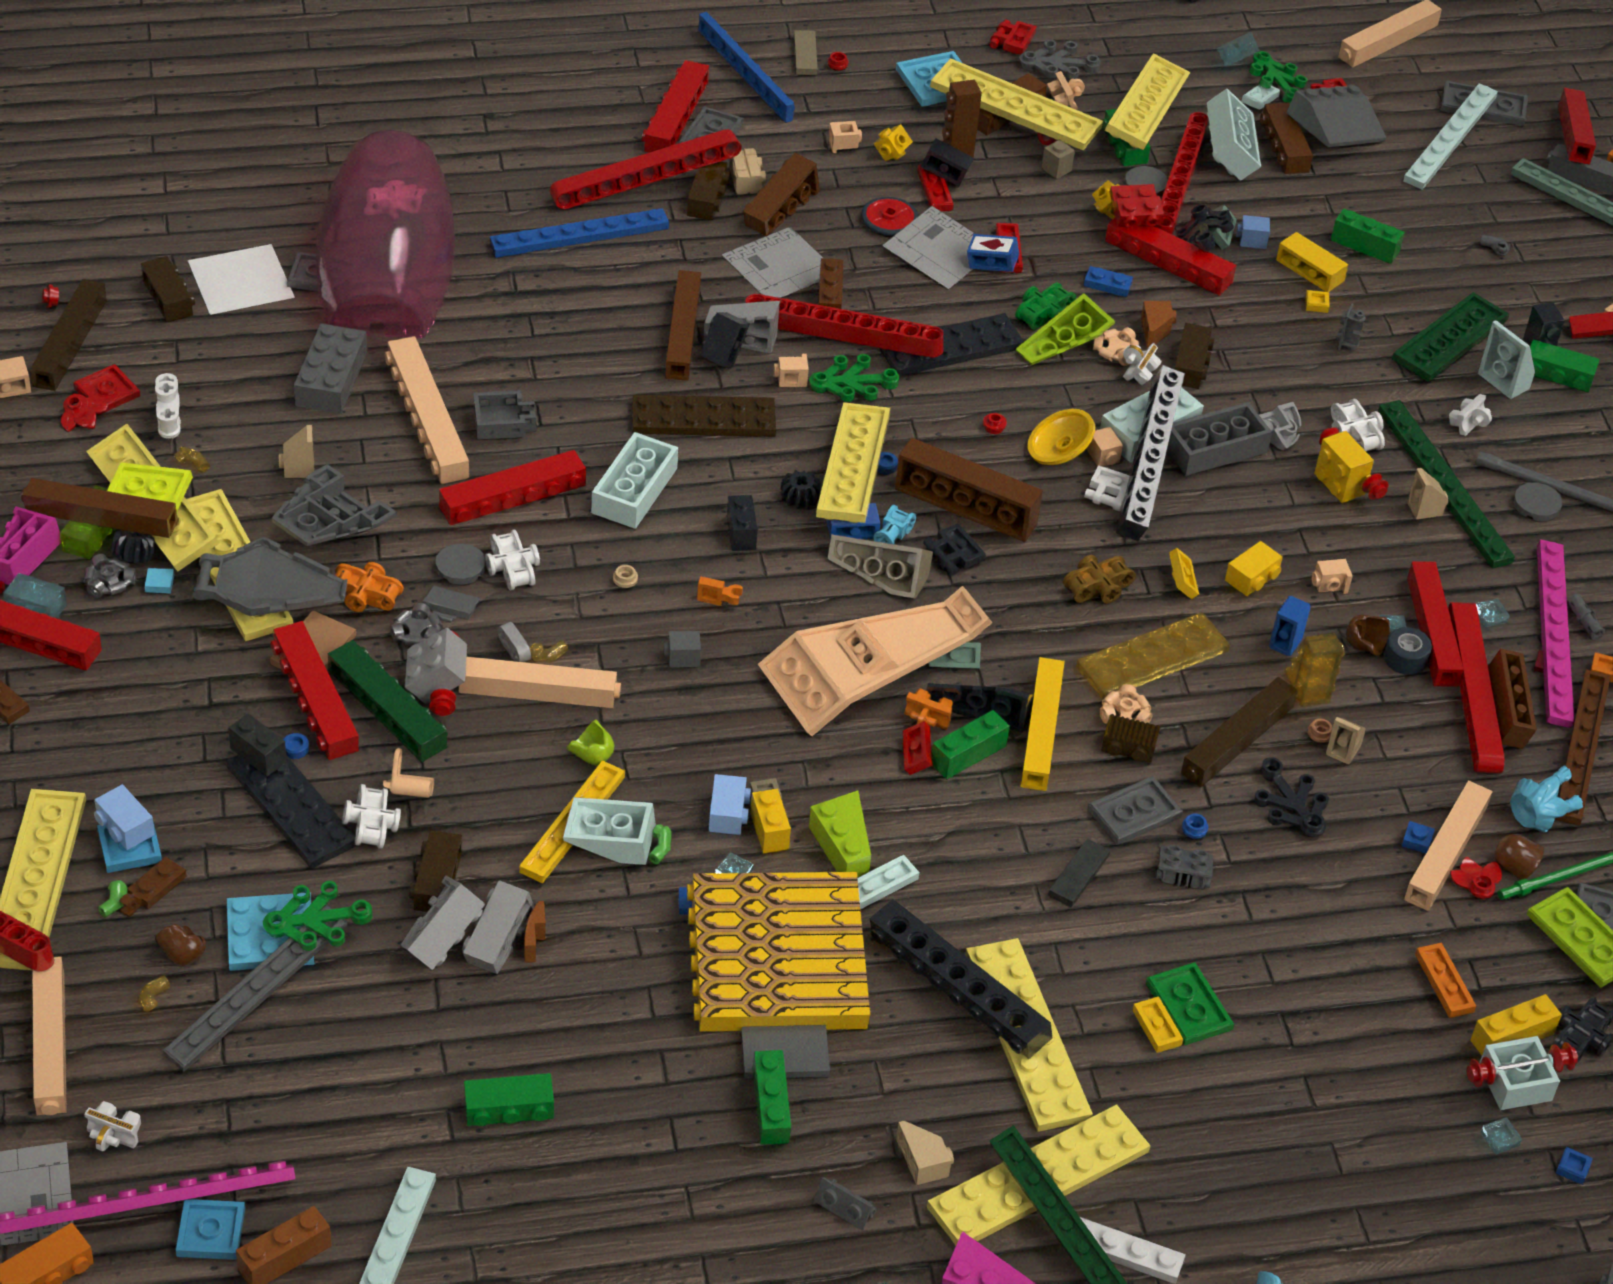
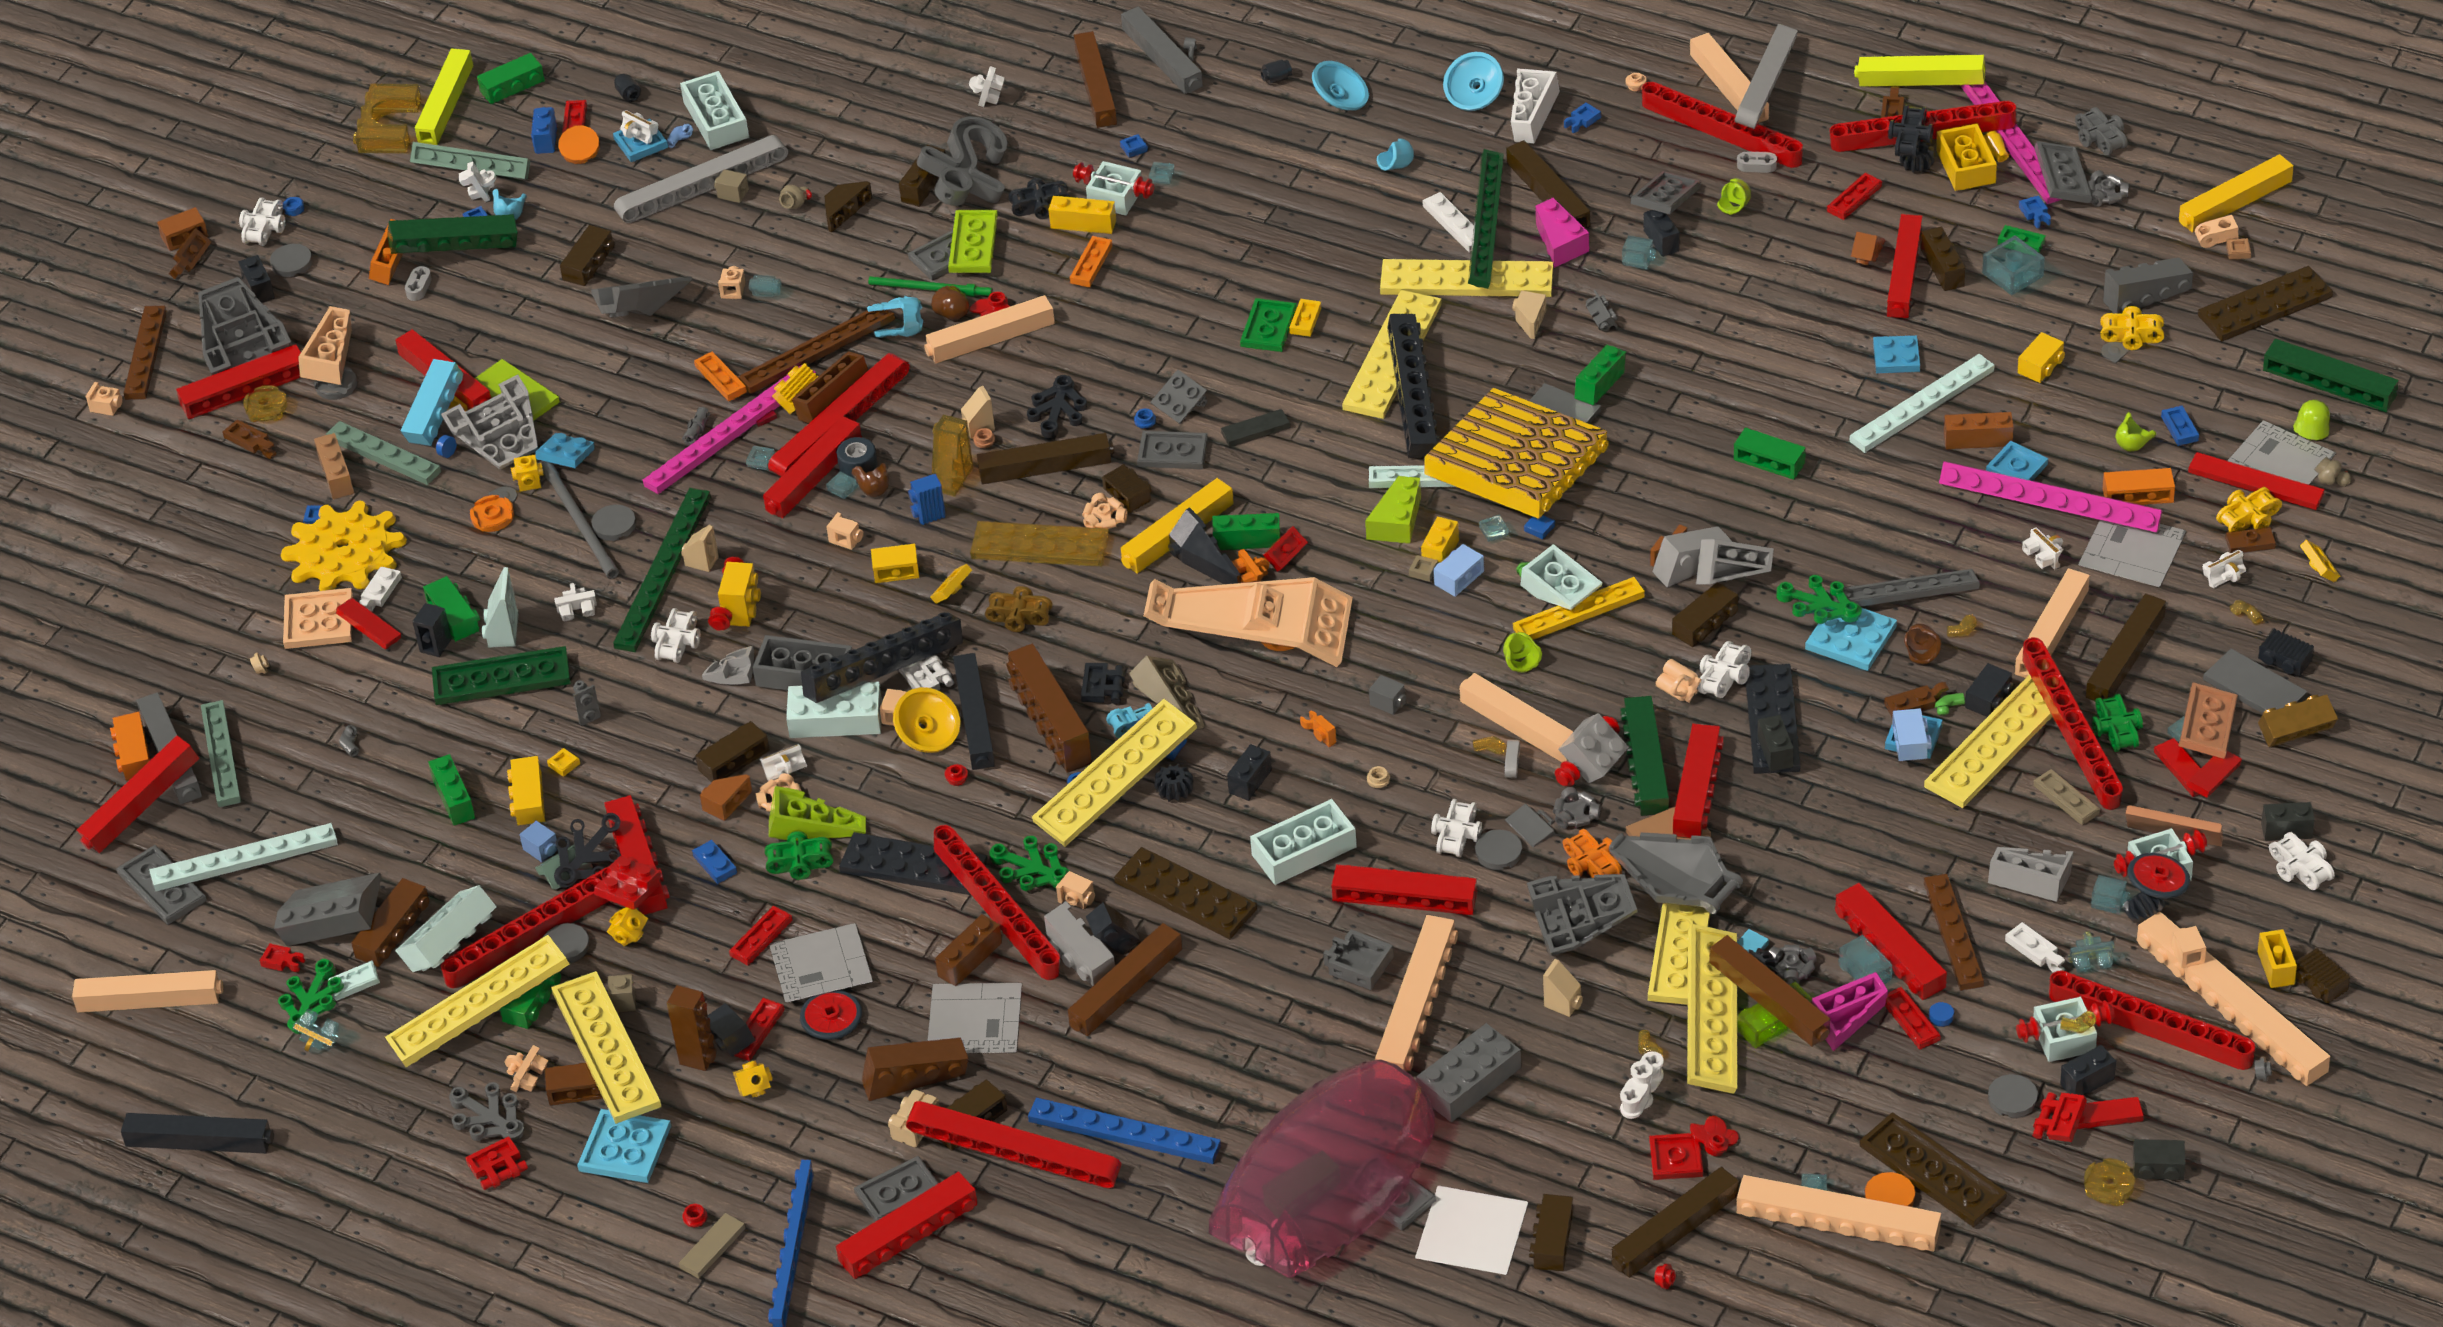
camera: 135 degrees left, 0 degrees up
neon yellow plate [107,462,193,511] -> none
blue tile [283,733,309,759] -> none
light nougat brick [828,121,862,153] -> none
blue brick [967,234,1019,272] -> none
blue plate [1402,821,1435,854] -> none
none -> yellow brick [772,363,818,414]
none -> black brick [953,653,995,770]
none -> black brick [1965,663,2014,717]

